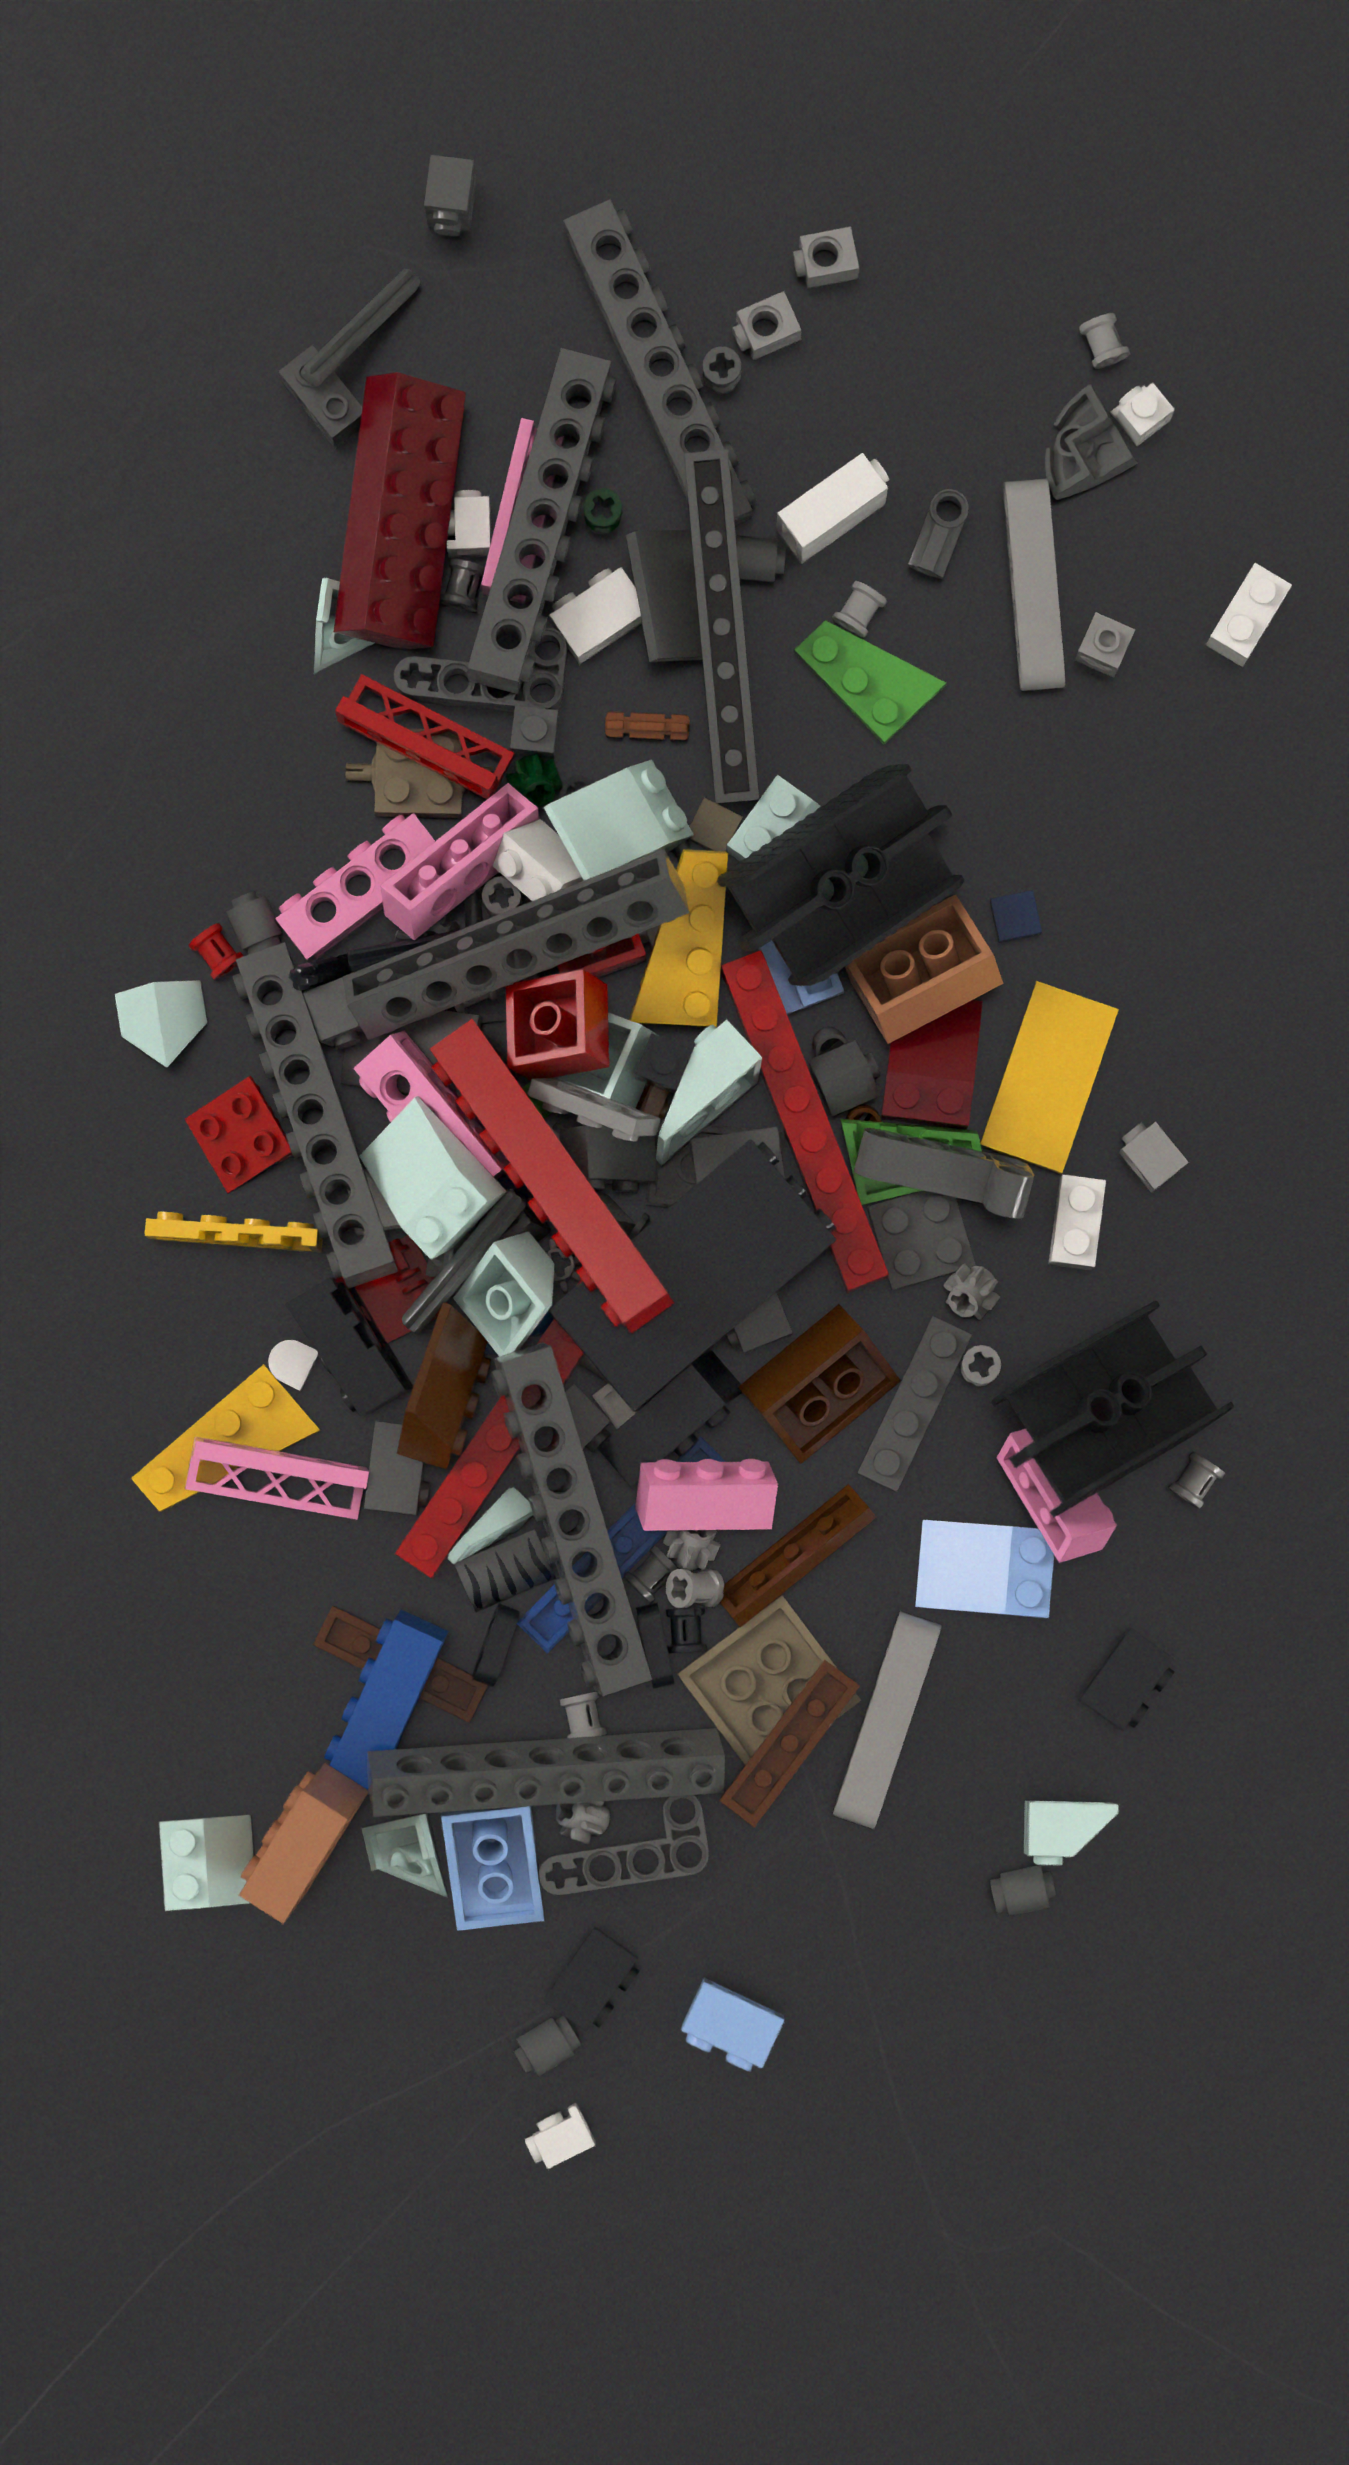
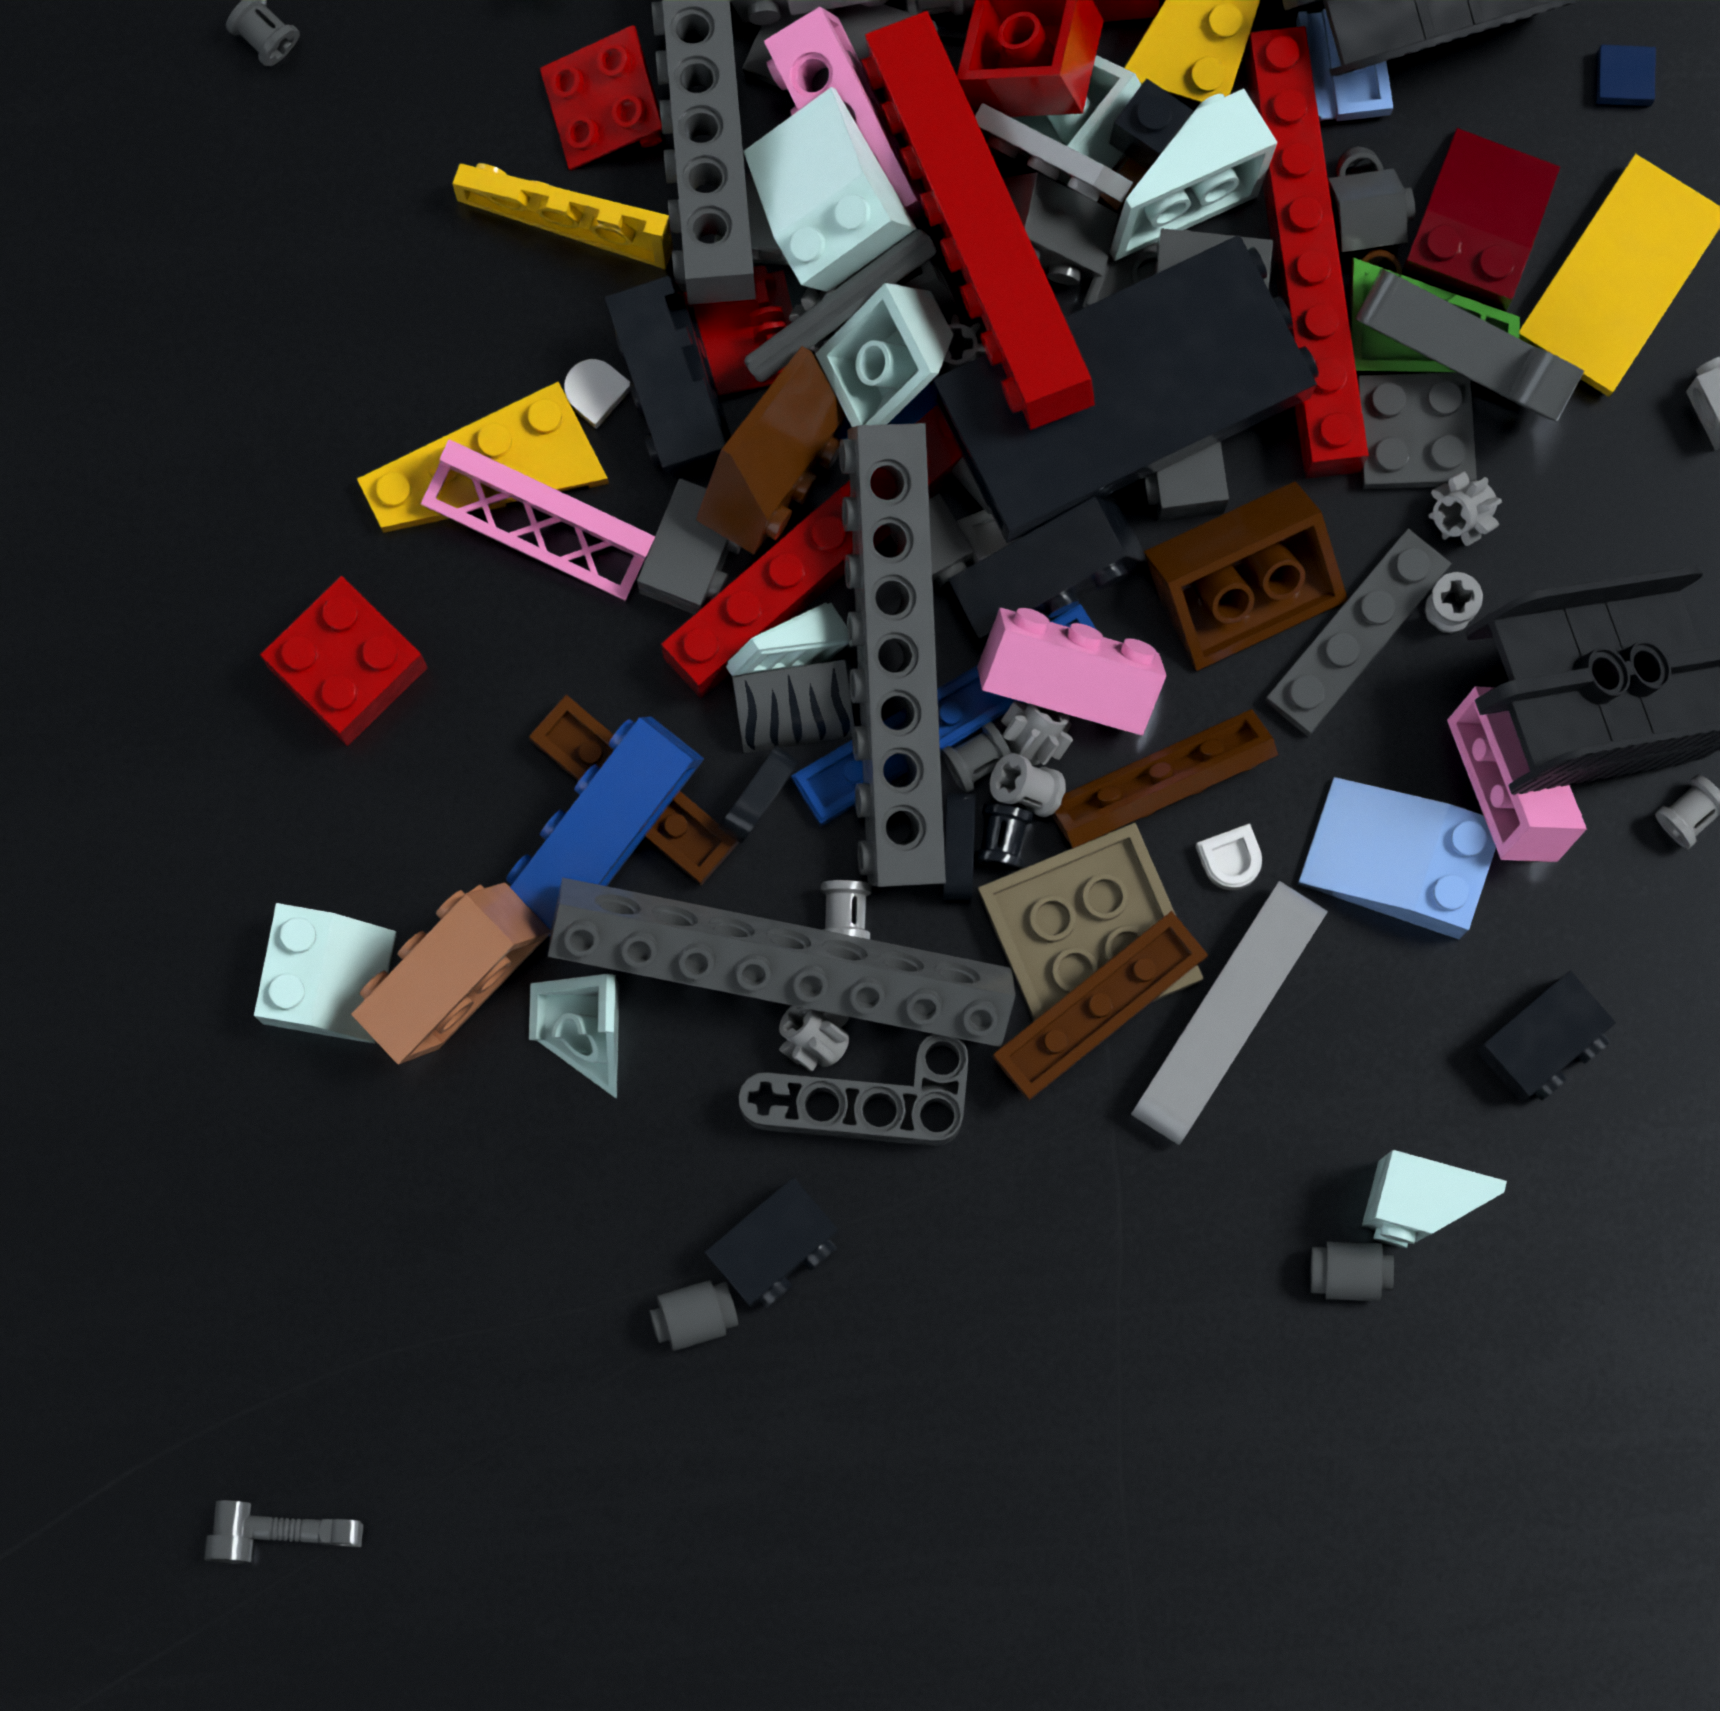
camera: 10 degrees right, 5 degrees down
light blue slope [441,1806,544,1931] -> none
white brick [524,2102,596,2169] -> none
light blue brick [681,1978,785,2071] -> none
nougat brick [845,894,1003,1044] -> none
white brick [1048,1175,1106,1270] -> none
none -> dark grey brick [204,1500,363,1564]
none -> red brick [260,576,428,746]
none -> white tile [1195,823,1262,890]

